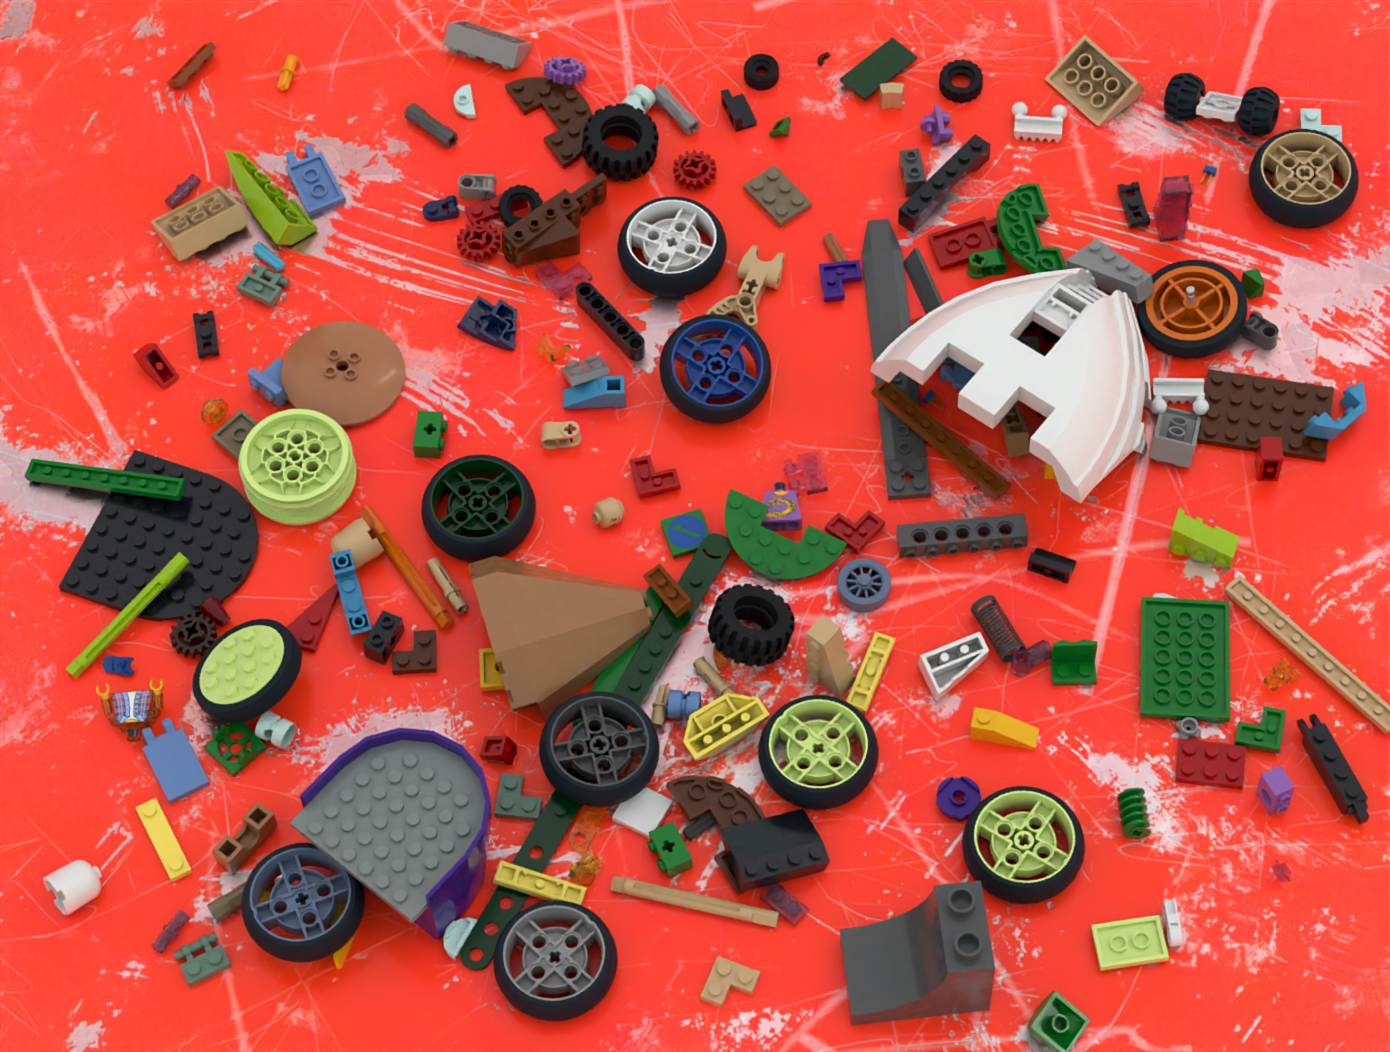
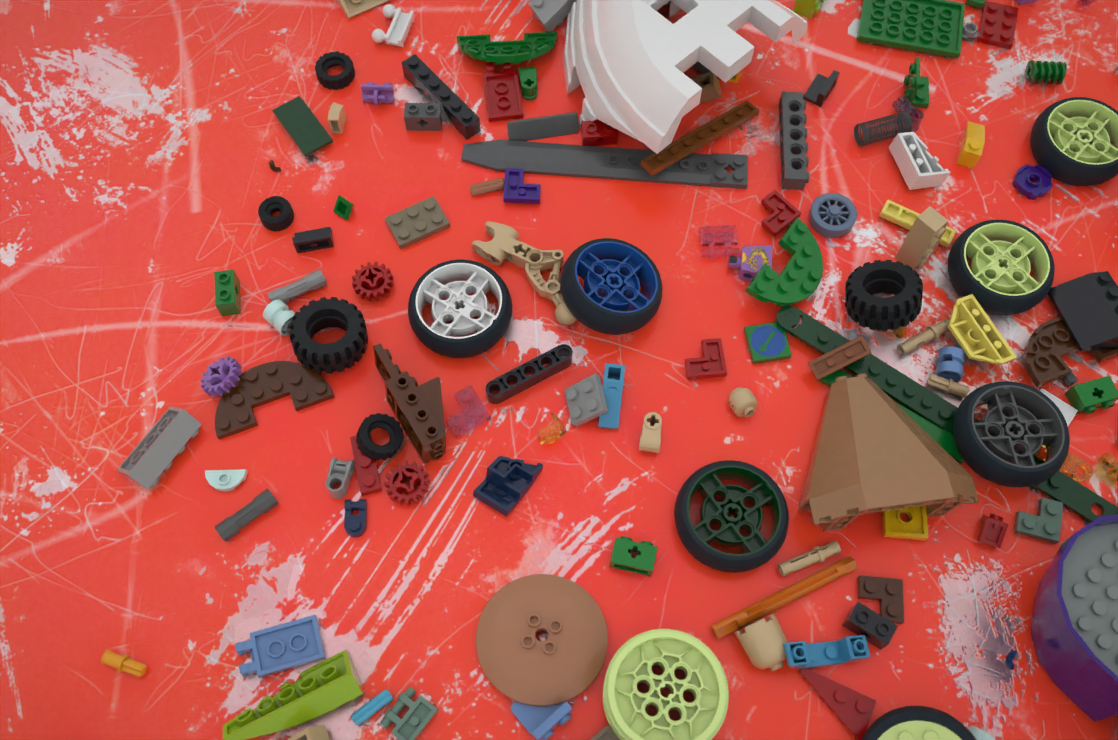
camera: 85 degrees left, 5 degrees up
none -> green brick [214,269,241,316]

